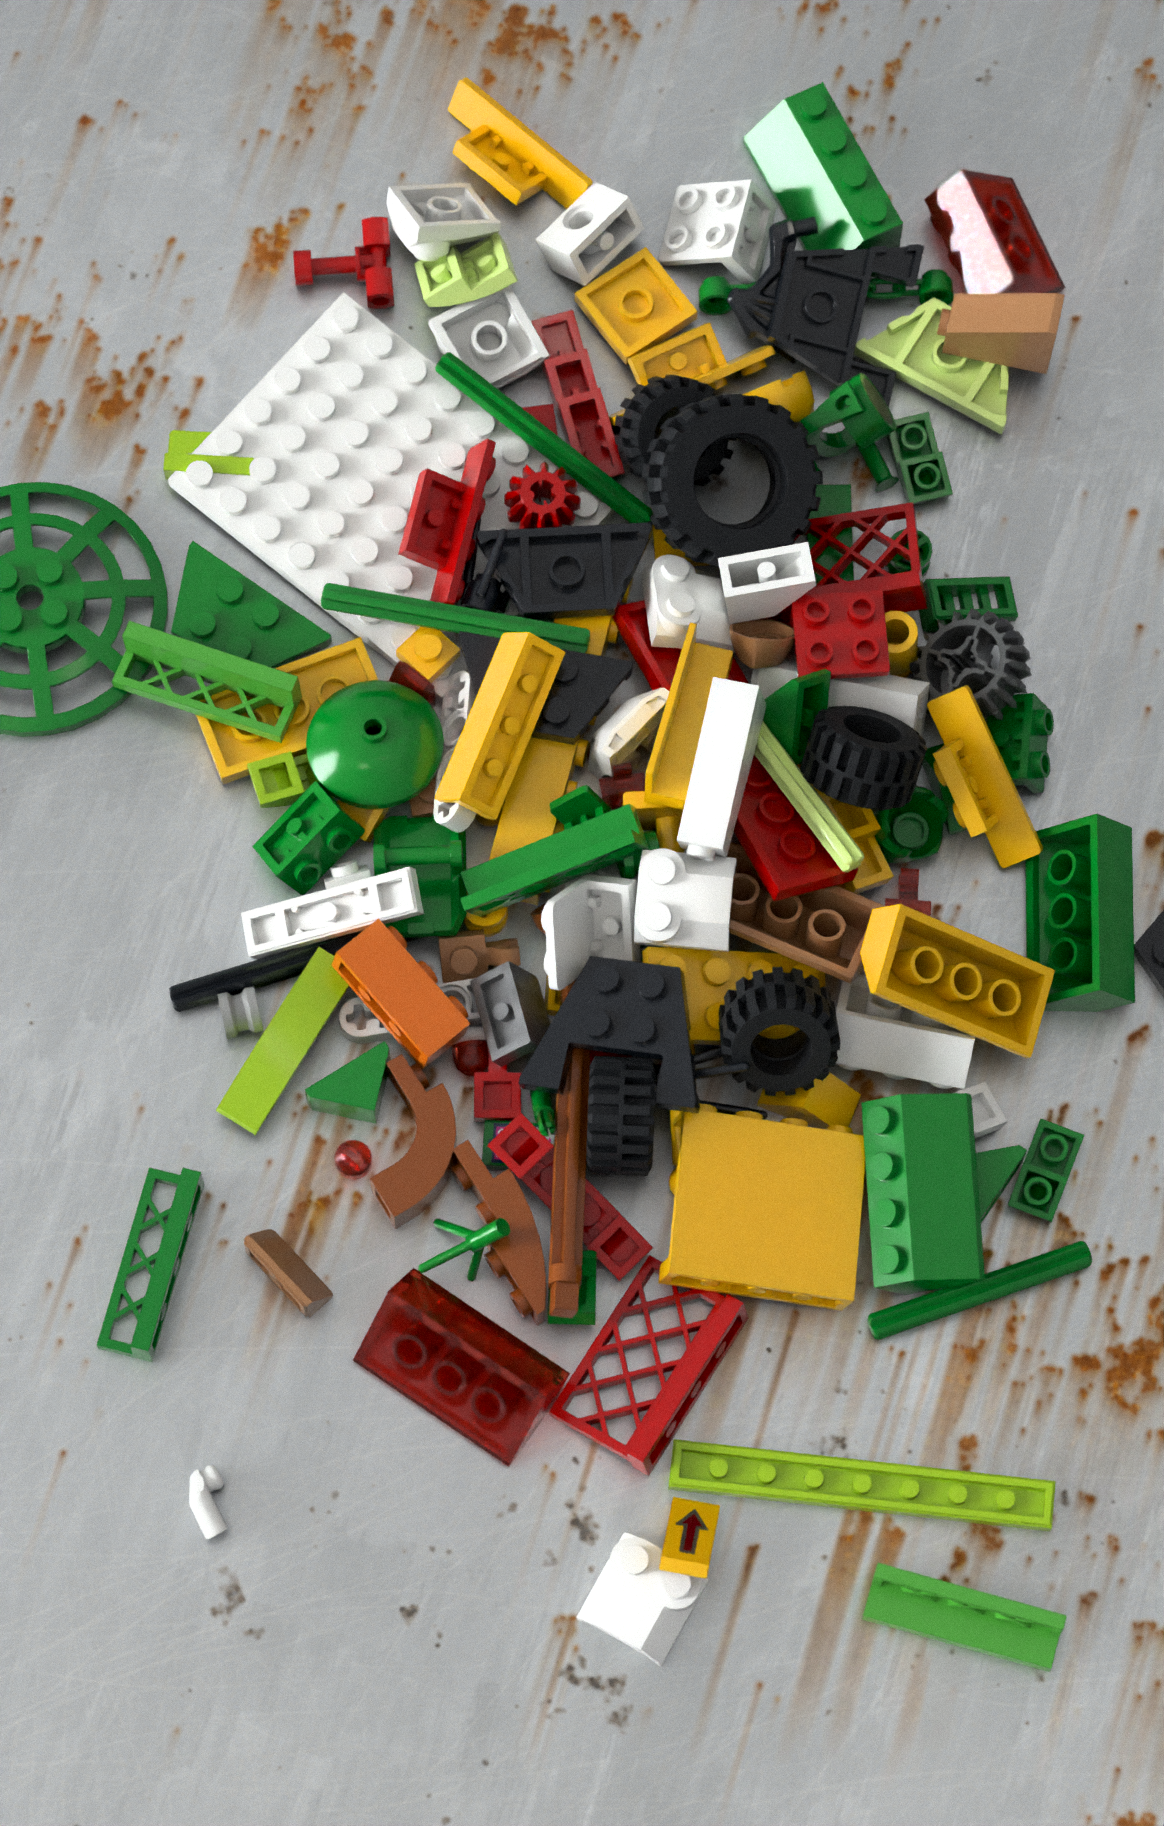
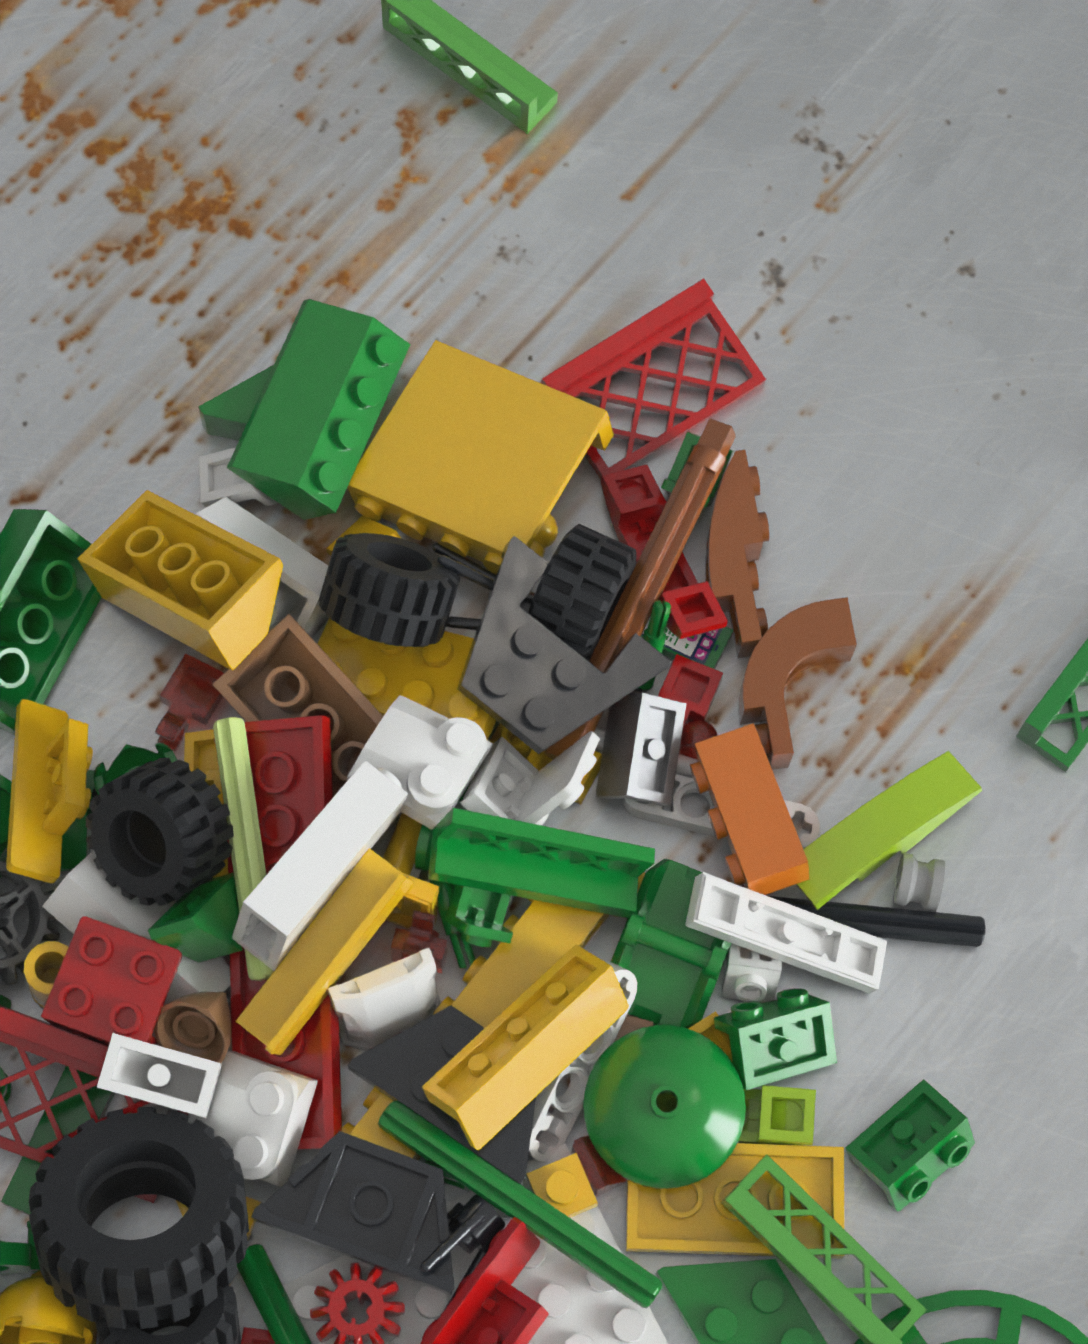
camera: 160 degrees left, 0 degrees up
medium nougat slope [244,1229,333,1318] -> none
green slope [305,1041,391,1124] -> none
clear red hinge [334,1140,372,1180] -> none
clear red slope [353,1268,570,1467] -> none
green plant [418,1218,510,1281] -> none
medium nougat plate [438,929,521,983] -> none
white slope [577,1532,709,1666] -> none
yellow tile [659,1497,720,1578] -> none
lime tile [668,1439,1056,1532] -> none
green axle [867,1241,1092,1340] -> none
green slope [1007,1118,1084,1222] -> none
none -> green bracket [845,1079,975,1212]

